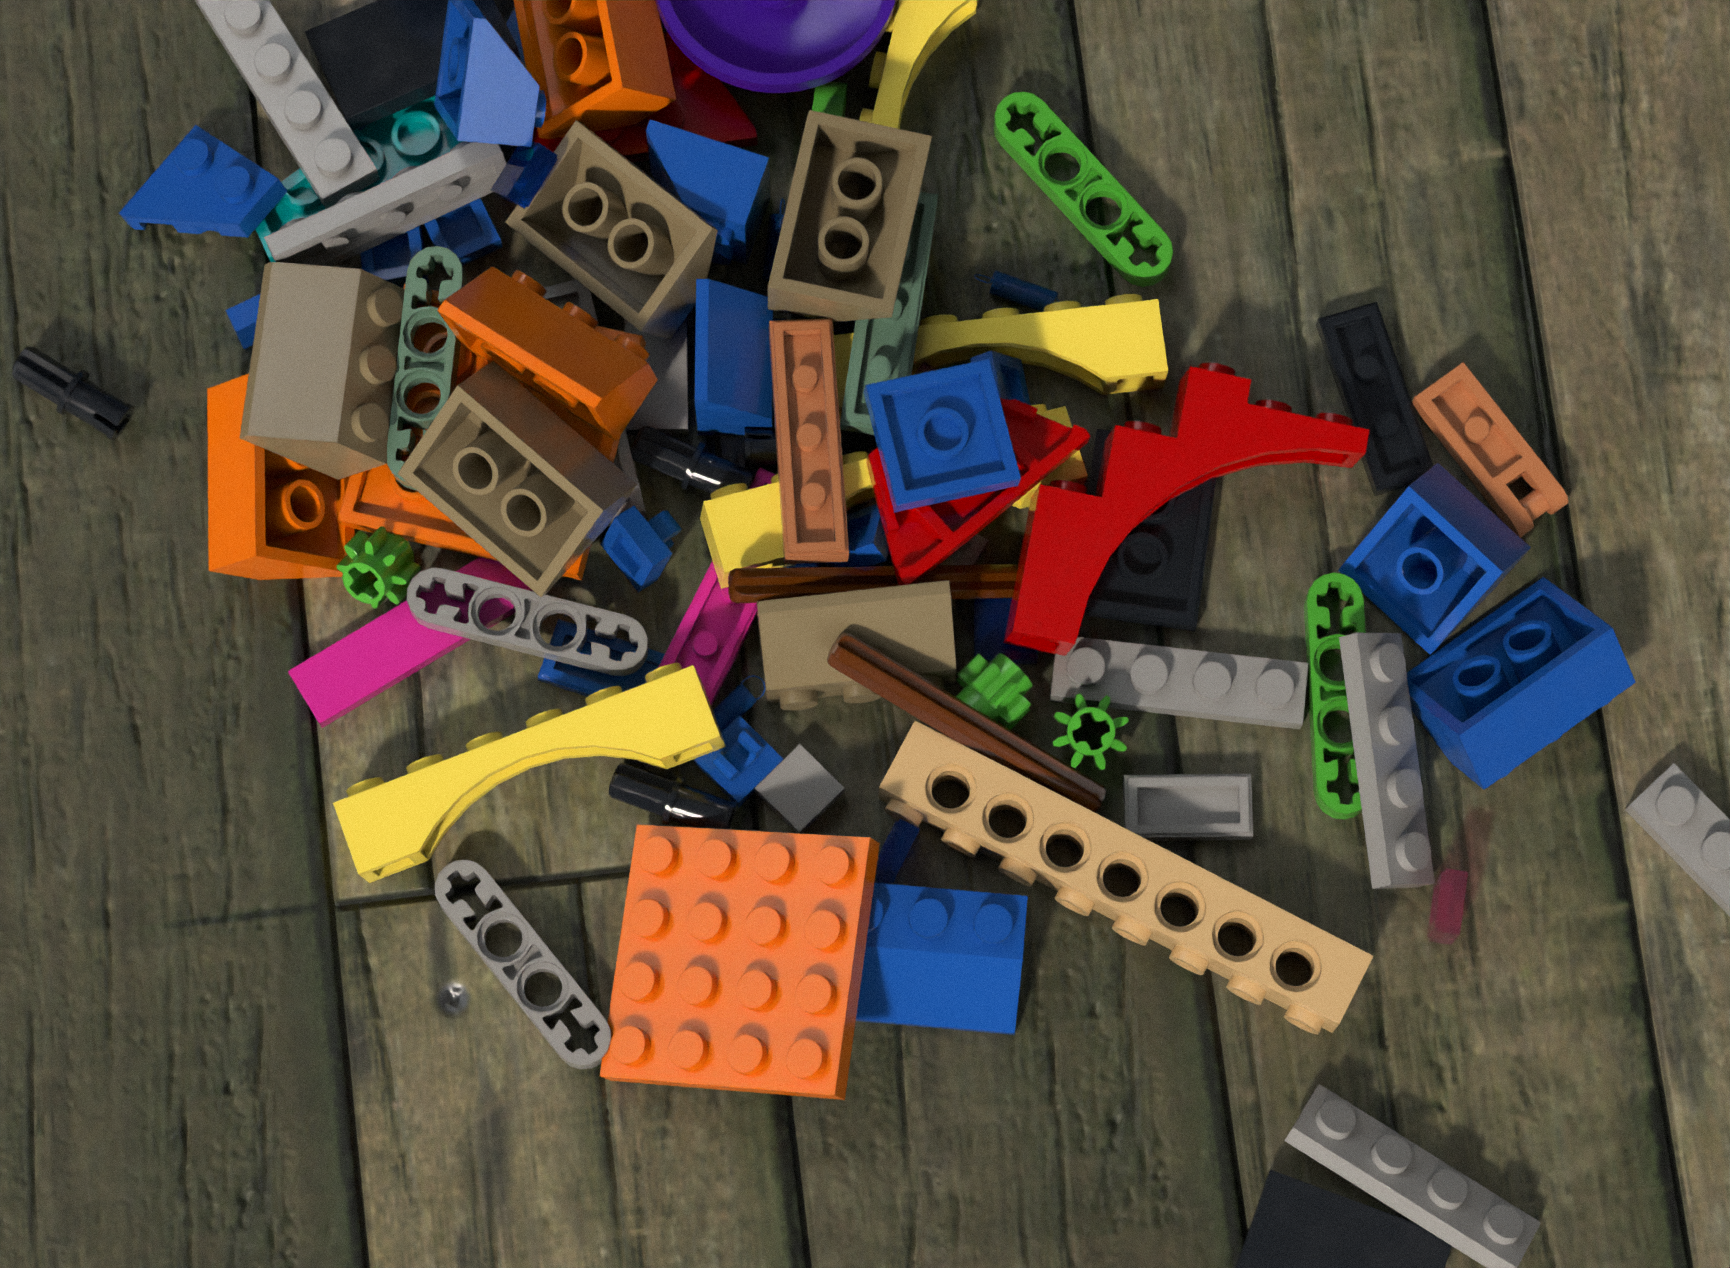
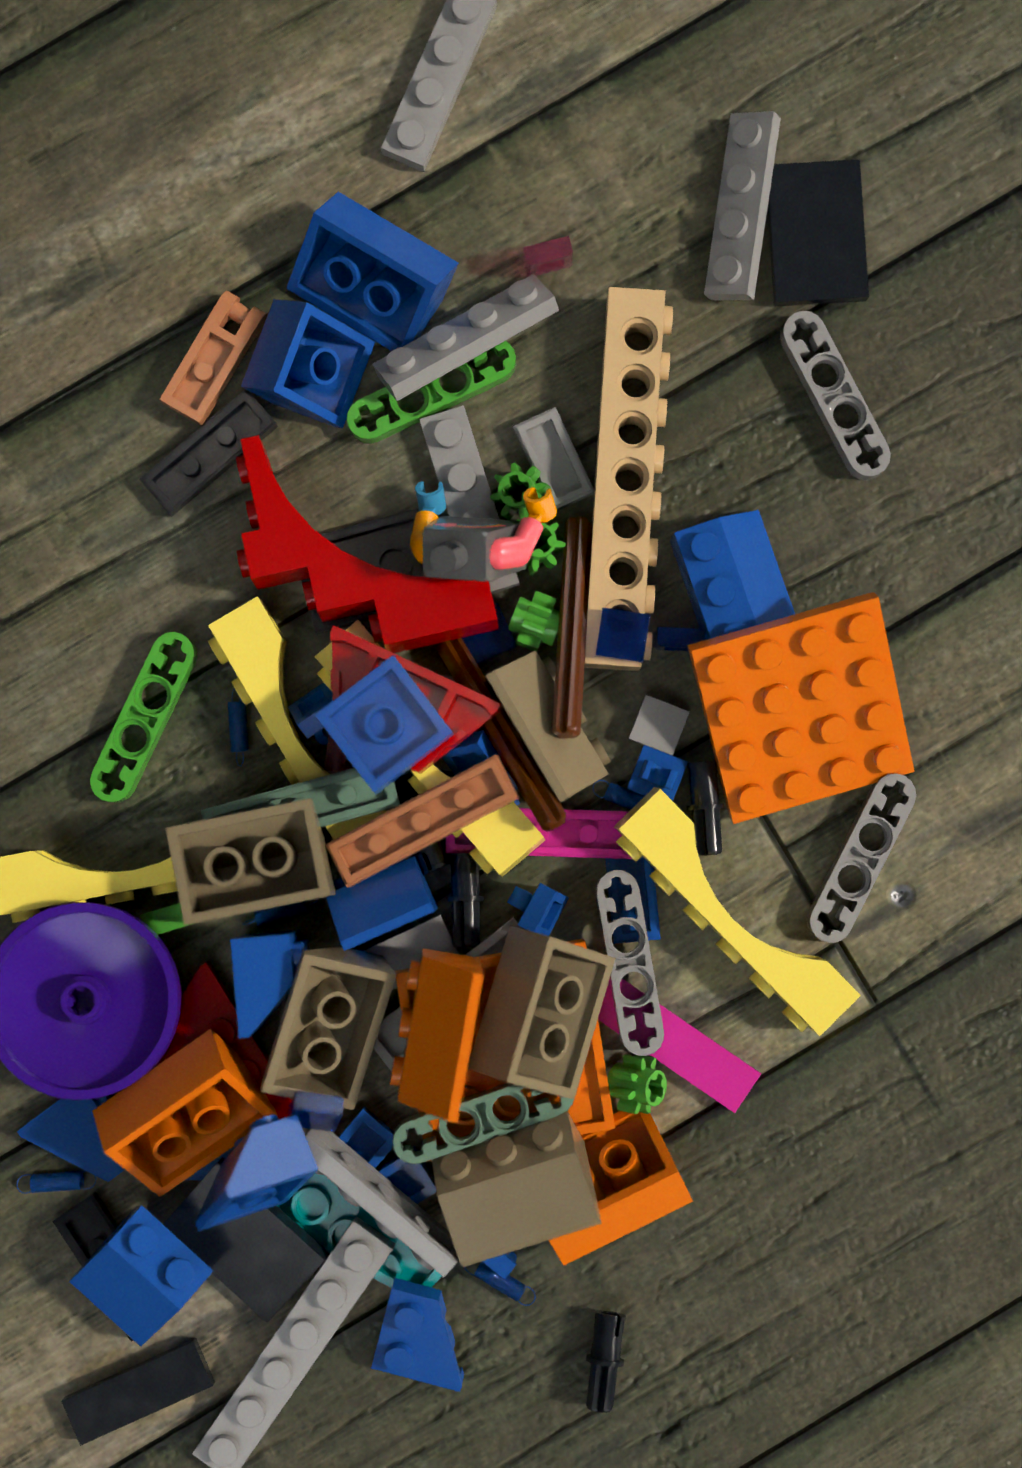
camera: 110 degrees left, 10 degrees up
none -> torso [410,481,557,581]
none -> blue piece [464,1261,536,1306]
none -> bright green gear [490,462,552,520]
none -> clear blue tile [595,608,650,664]
none -> light grey beam [780,311,891,480]

